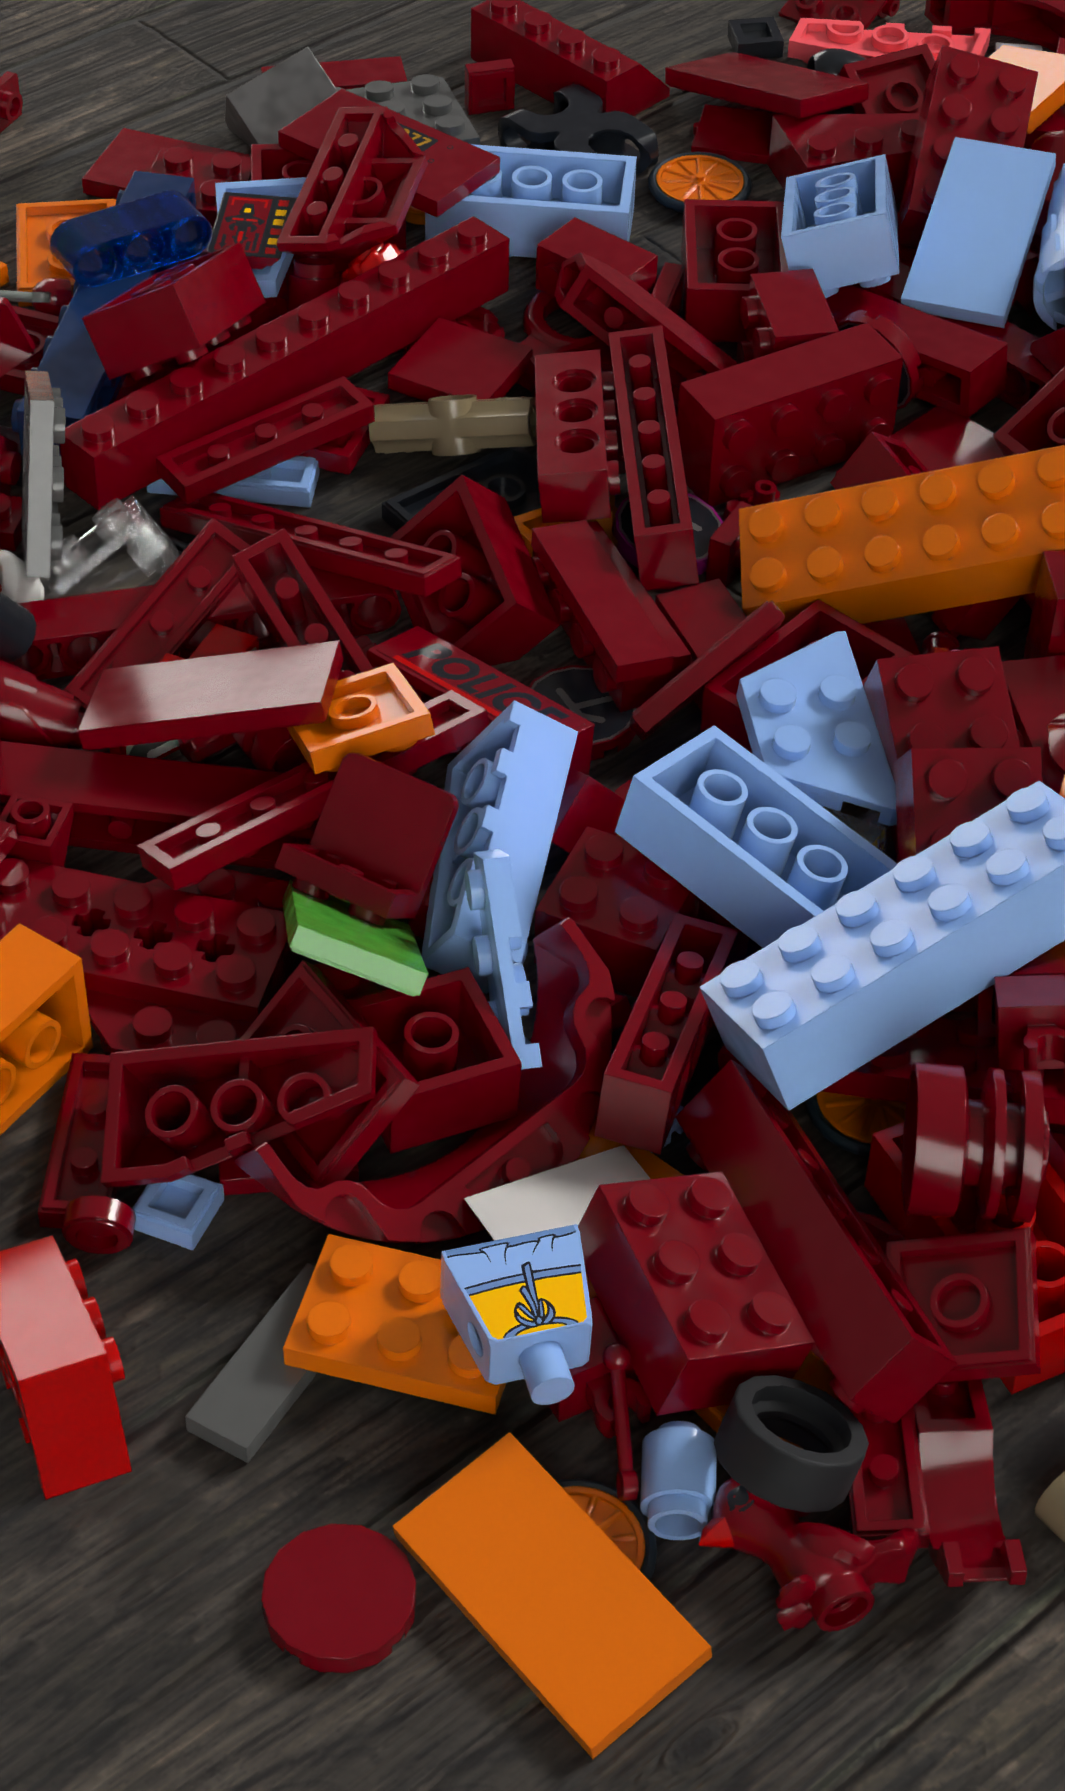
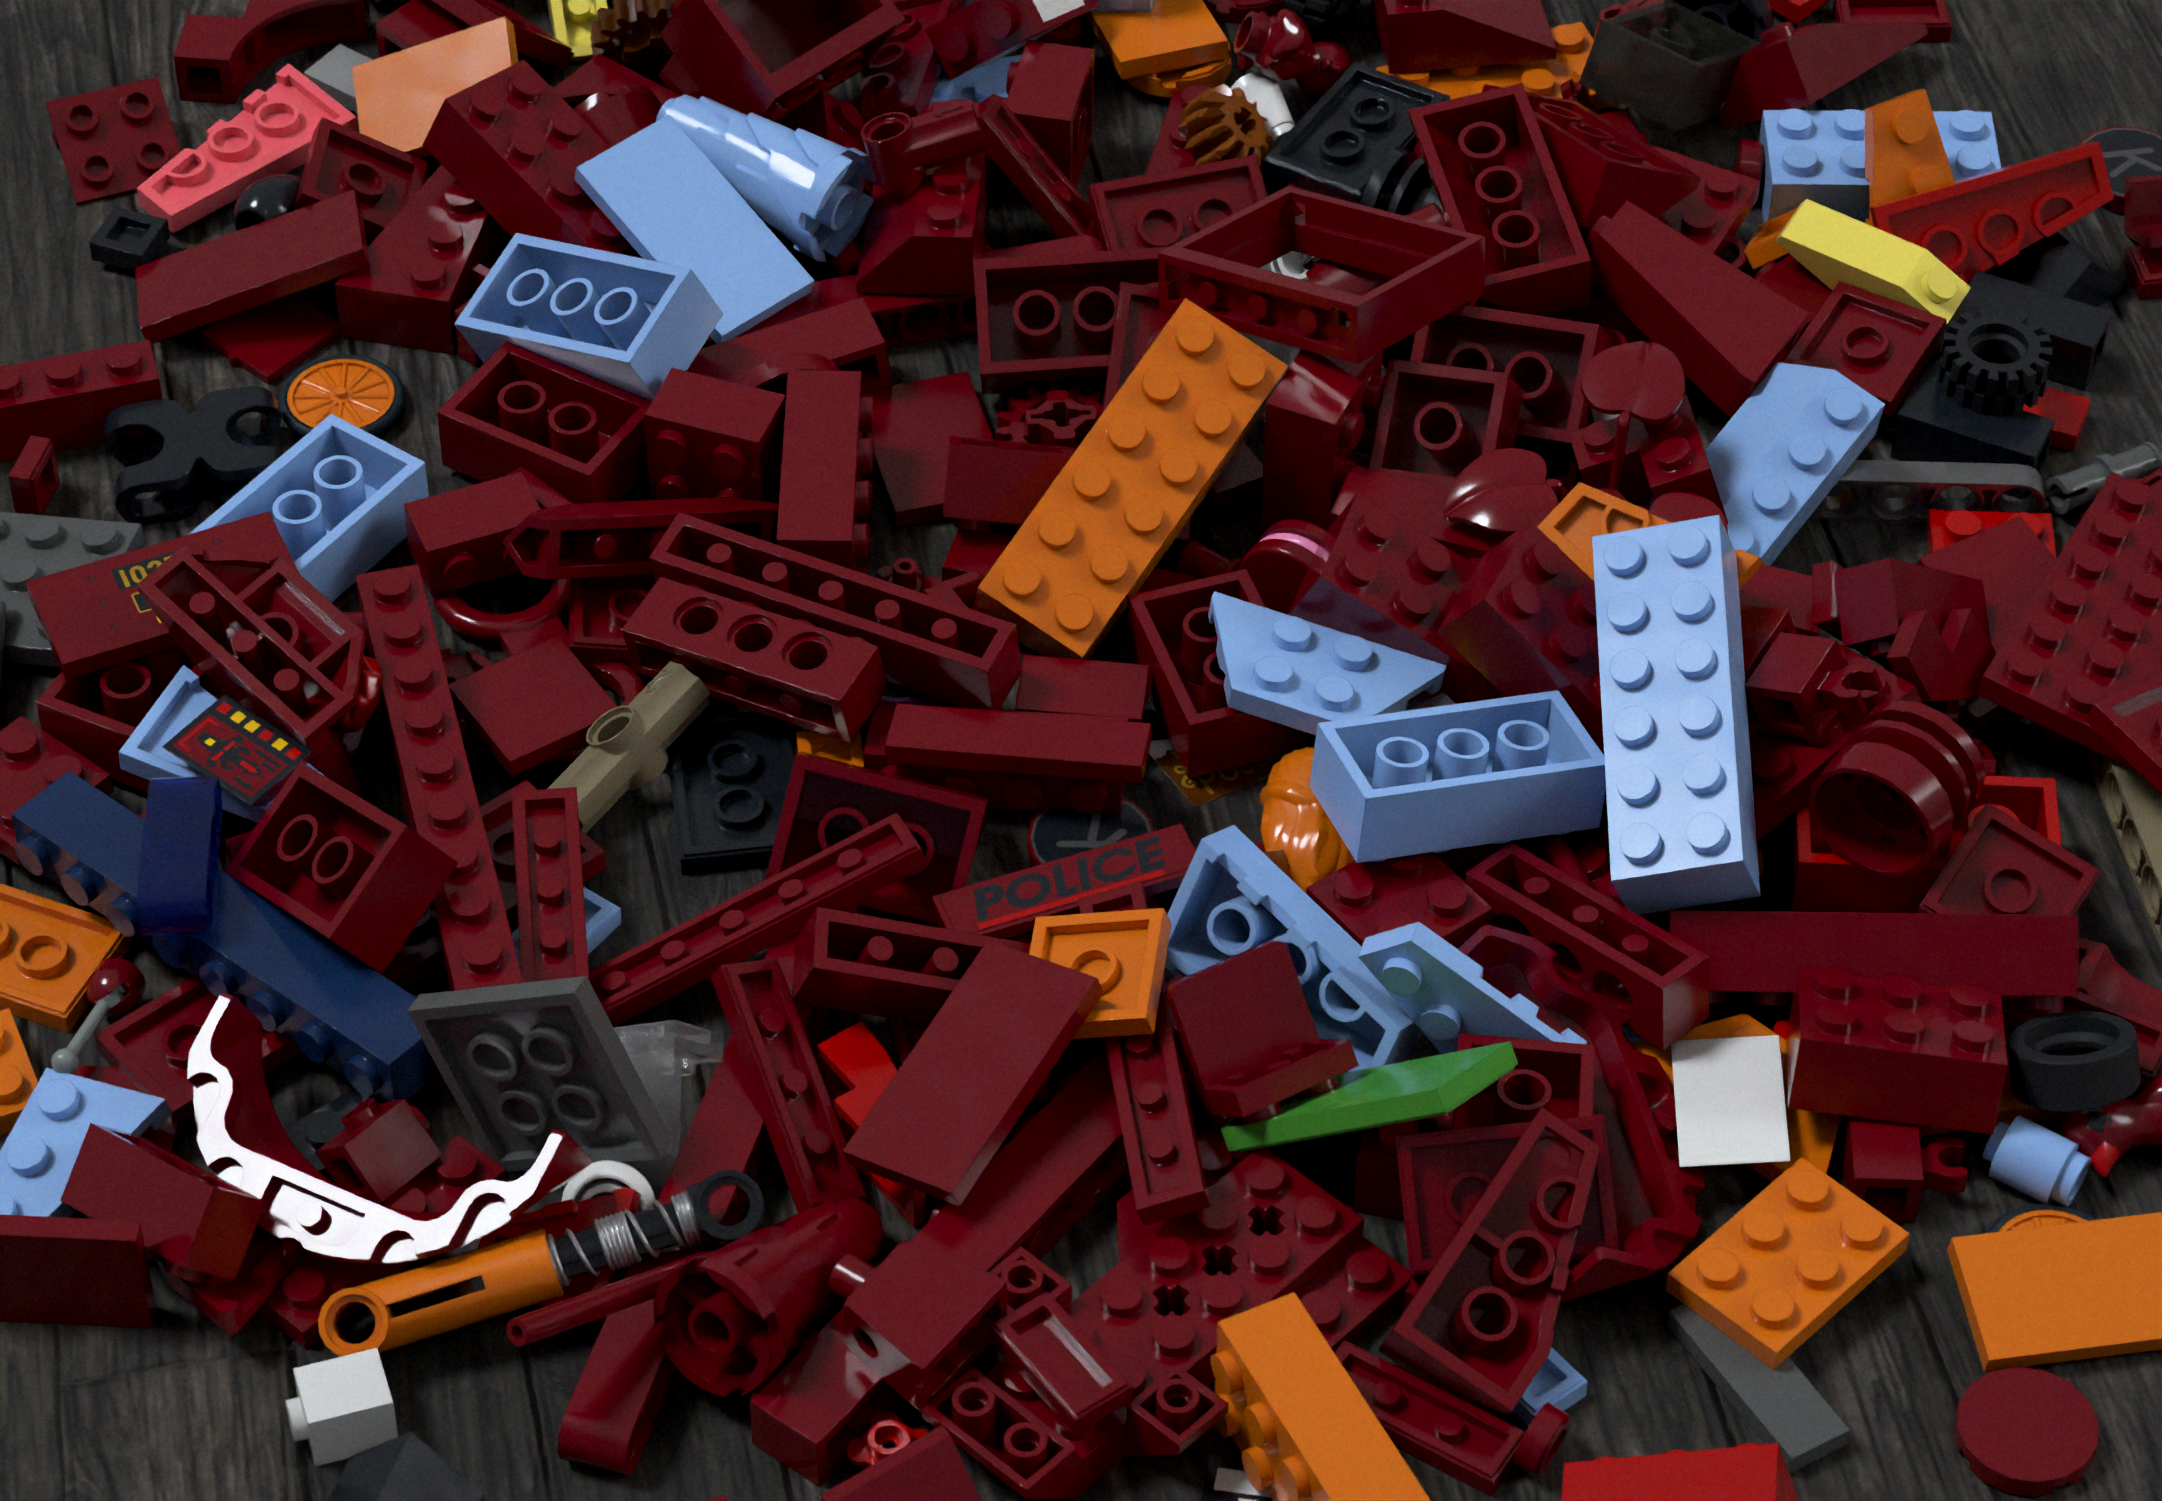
camera: 60 degrees left, 0 degrees up
light blue torso [440,1224,592,1405] -> none
dark red hinge [602,1343,639,1501] -> none
dark red tile [629,600,785,742] -> none

